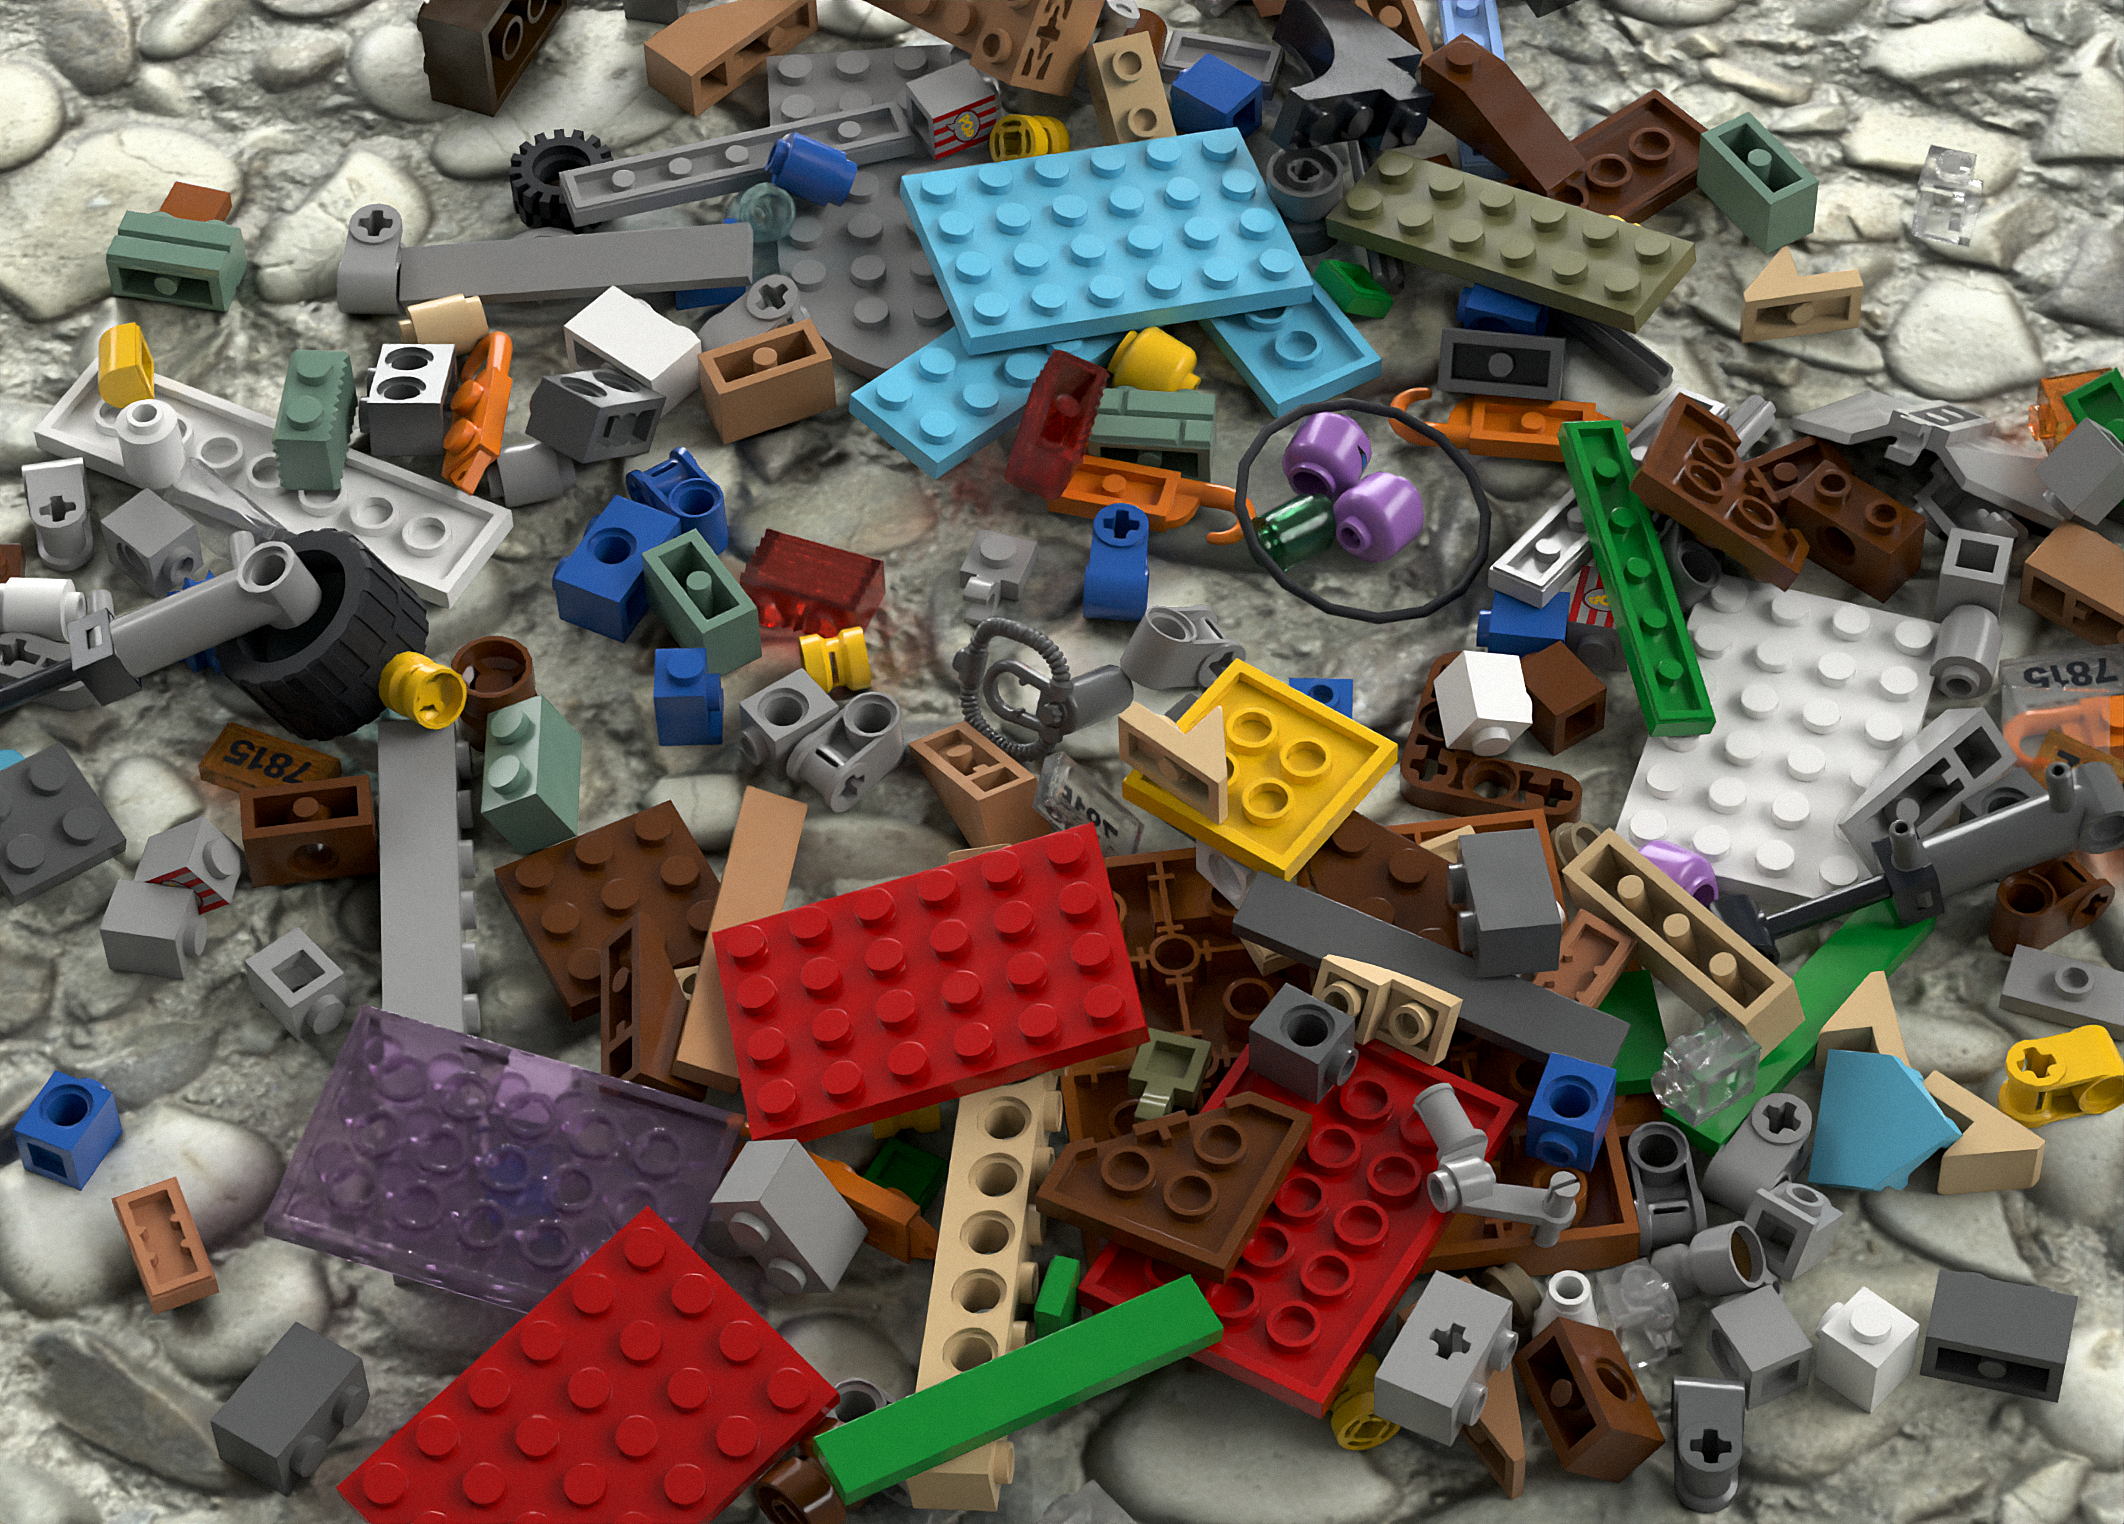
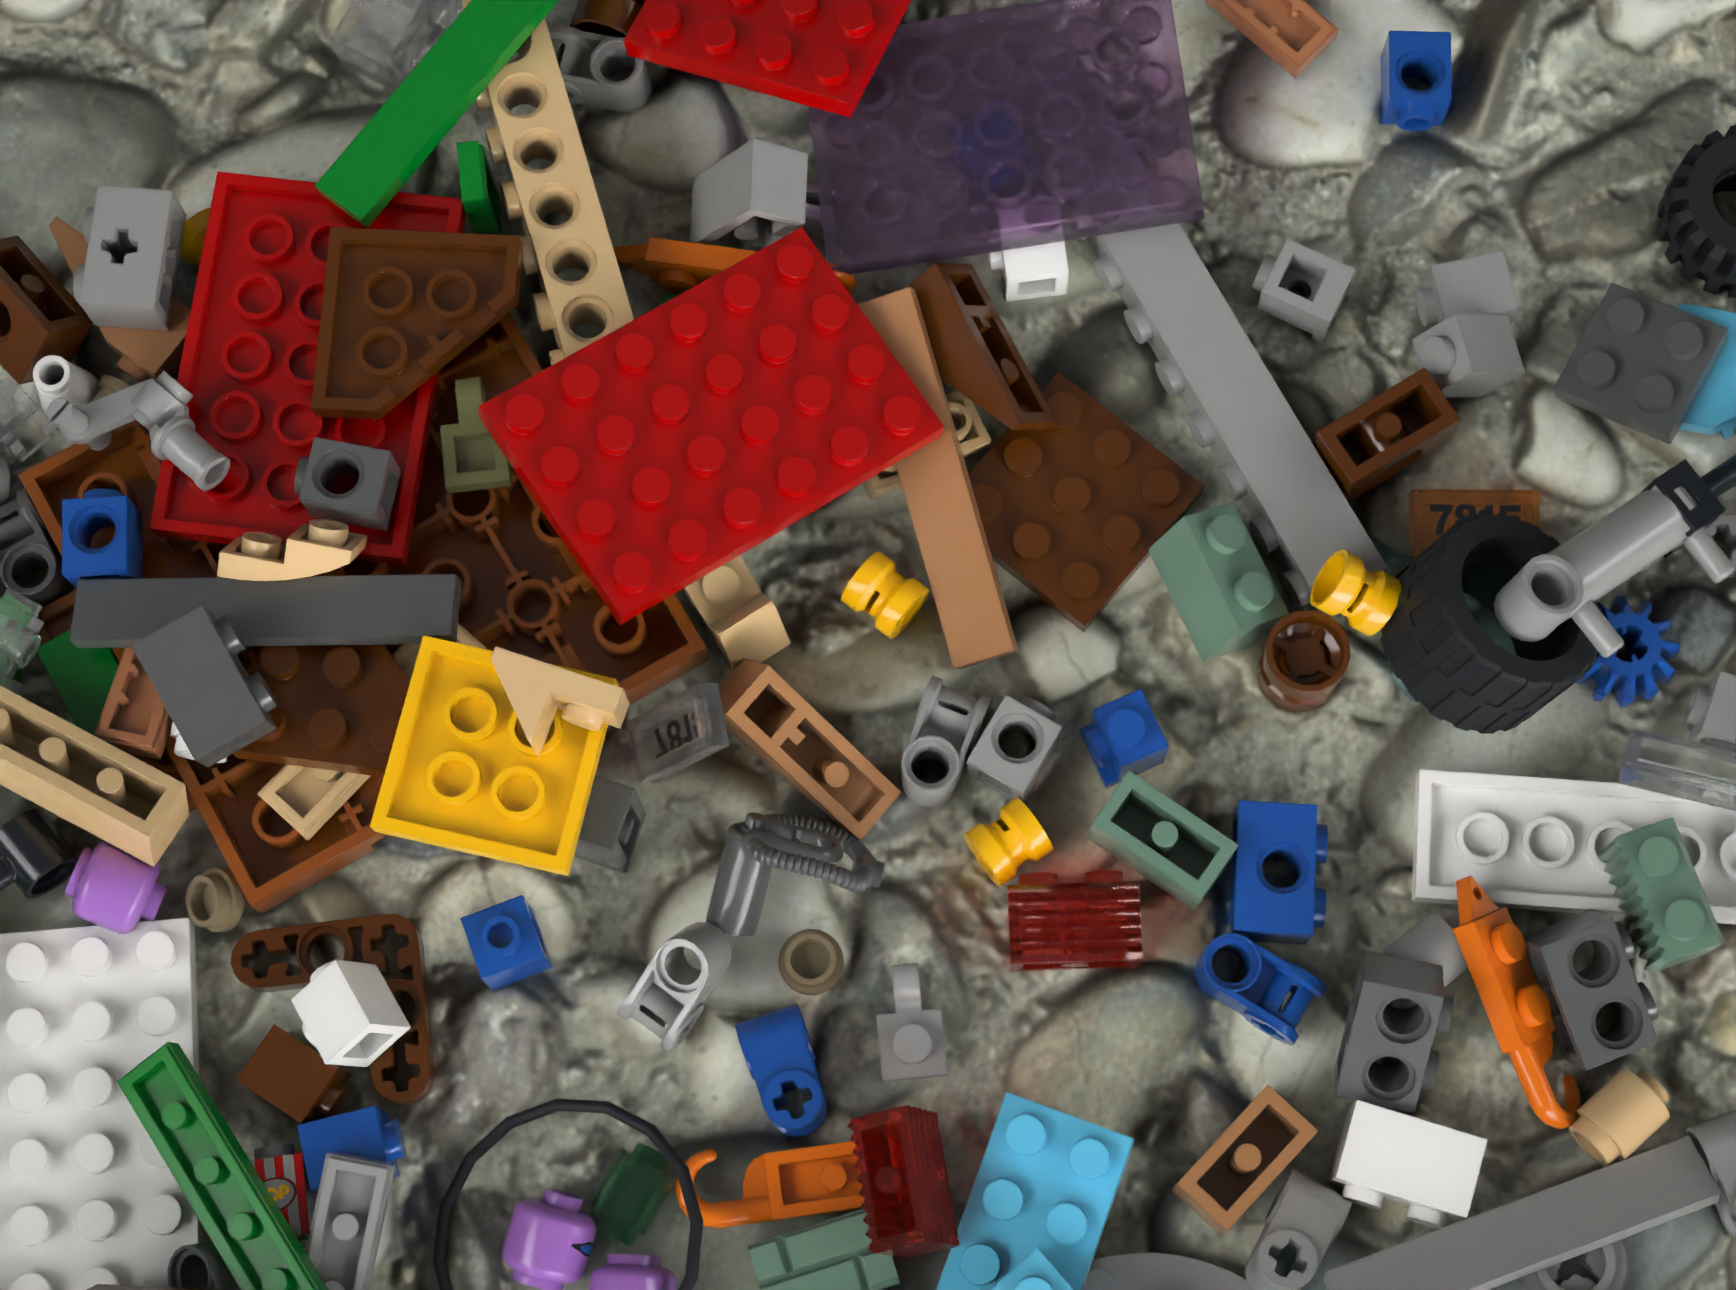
camera: 160 degrees right, 25 degrees up
none -> dark tan plate [778,929,844,995]
none -> yellow wheel [841,551,930,639]

